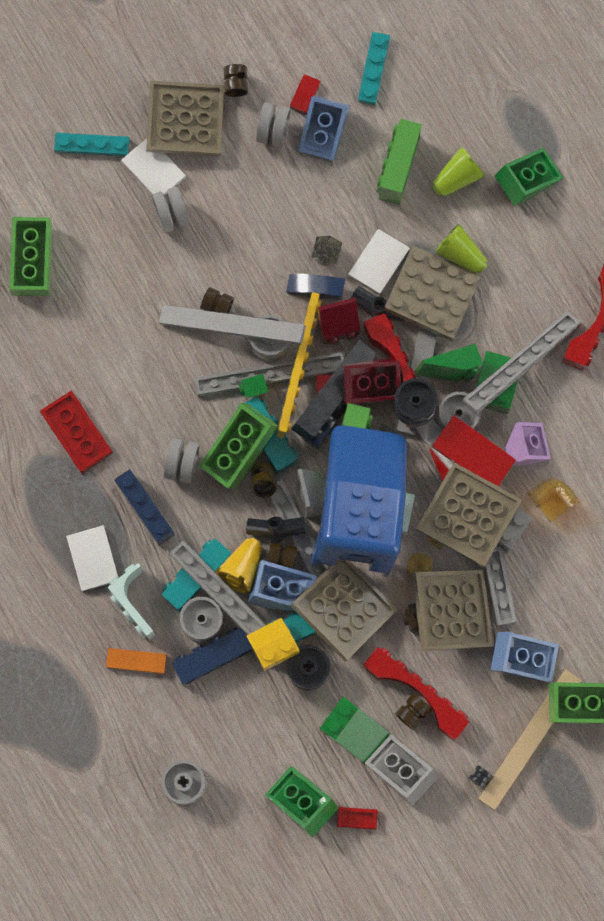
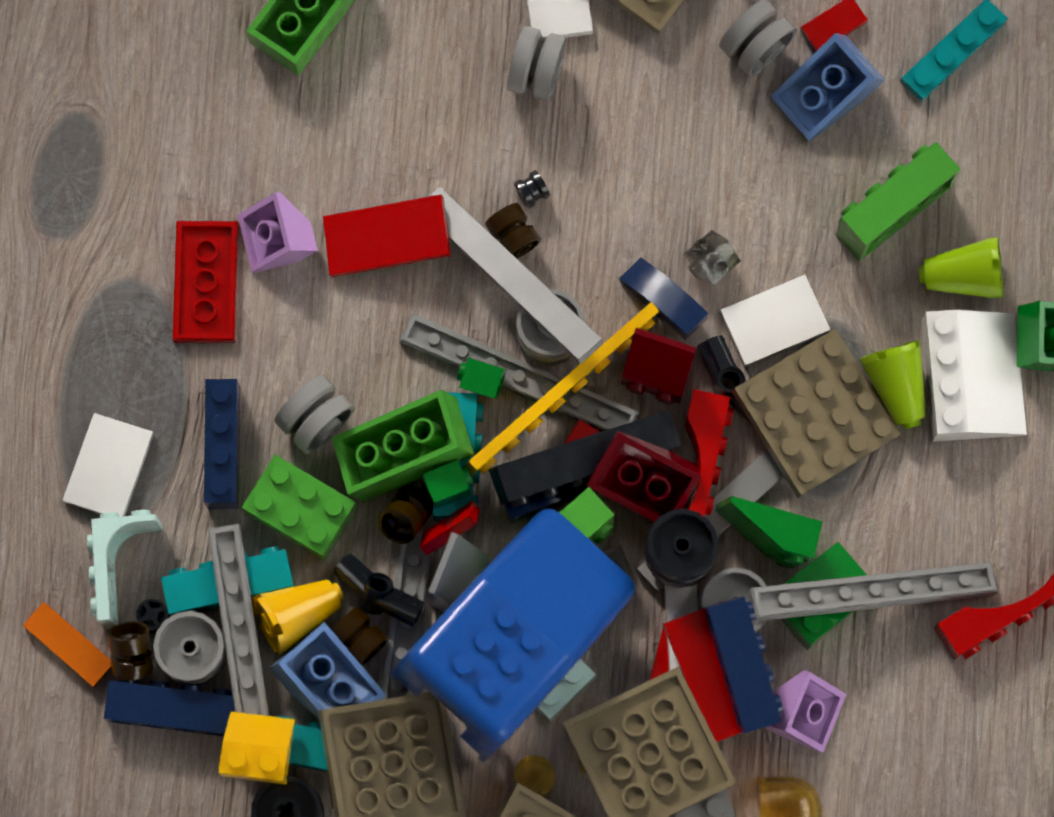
camera: 35 degrees right, 0 degrees up
none -> dark brown wheel [108,621,153,680]
none -> black wheel [136,599,170,634]
none -> lavender slope [237,192,318,273]
none -> bright green brick [241,454,358,562]
none -> red tile [323,194,451,278]
none -> red tile [420,501,480,555]
none -> green brick [422,460,473,509]
none -> black wheel [514,170,550,209]
none -> dark blue brick [703,597,784,733]
none -> white slope [921,310,1027,442]

